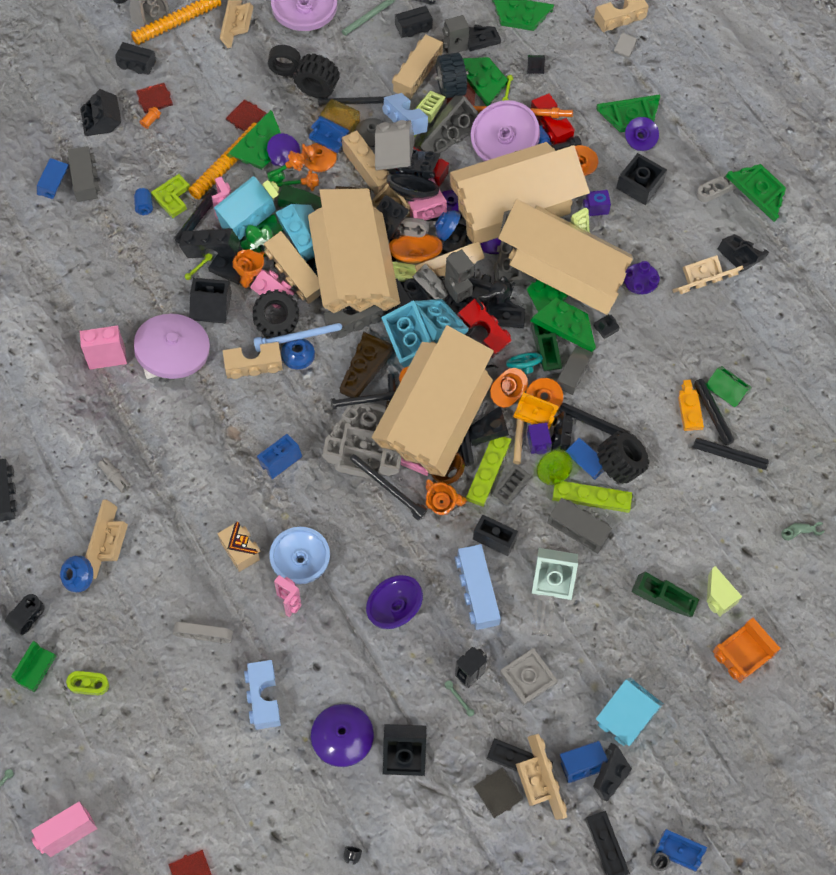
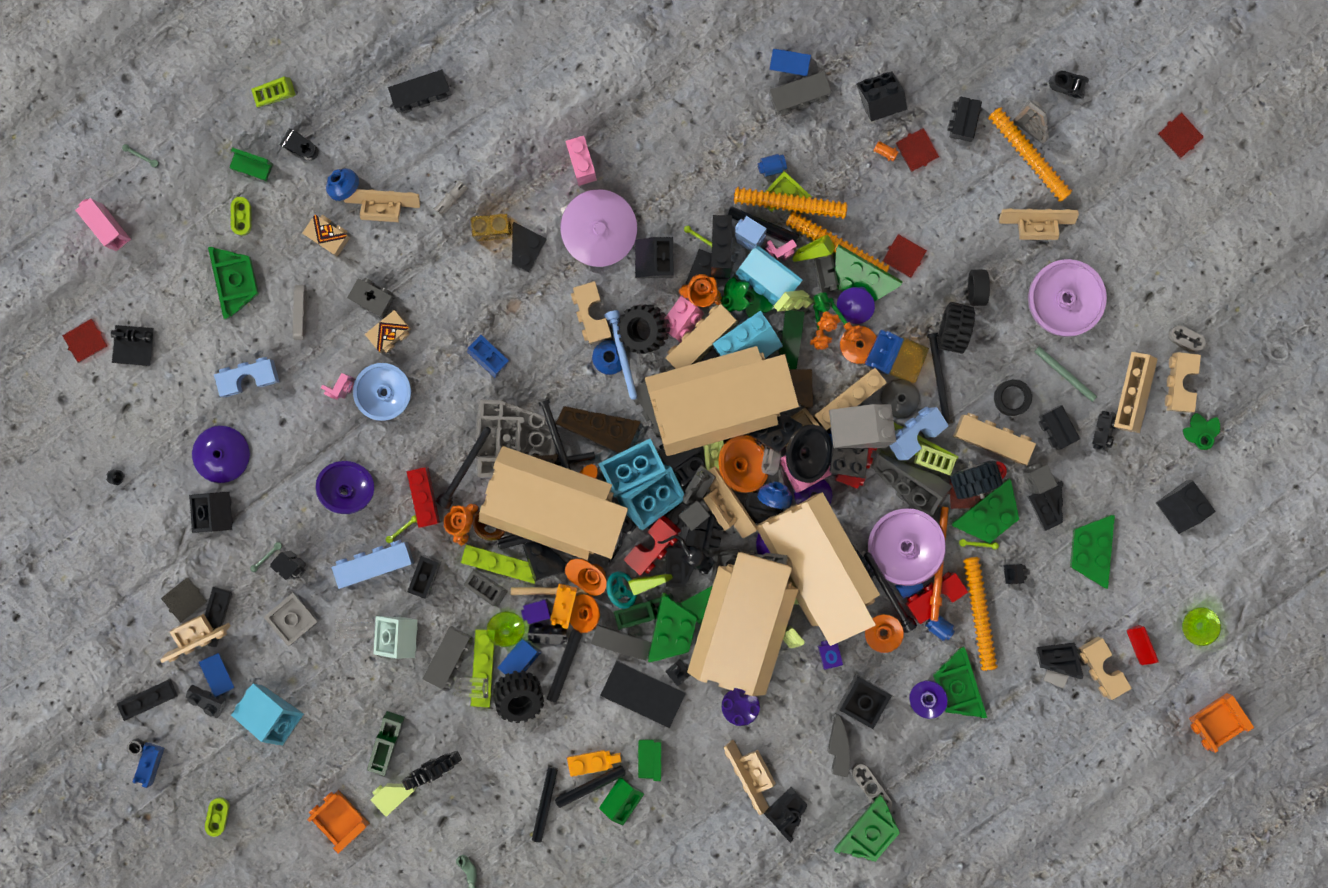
camera: 85 degrees right, 25 degrees up
none -> black hinge [111,325,154,366]
none -> lime plate [205,797,230,837]
none -> green wing [208,247,259,320]
none -> brick [302,215,350,257]
none -> dark grey brick [347,278,395,318]
none -> lime hinge [386,515,417,543]
none -> black gear [401,751,462,790]
none -> red brick [406,467,440,528]
none -> clear tile [454,676,488,698]
none -> clear yellow piece [471,213,512,241]
none -> black wing [512,222,547,273]
none -> black tile [600,660,686,728]
none -> lime slope [628,574,673,595]
none -> green panel [638,739,661,781]
none -> light orange piece [734,187,848,219]
none -> light blue arch [735,216,766,251]
none -> lime slope [792,235,835,262]
none -> dark grey hinge [813,255,839,293]
none -> dark grey slope [827,713,850,777]
none -> blue brick [925,615,955,641]
none -> light orange piece [963,557,998,671]
none -> black tyre [994,379,1032,416]
none -> black wing [1036,642,1084,679]

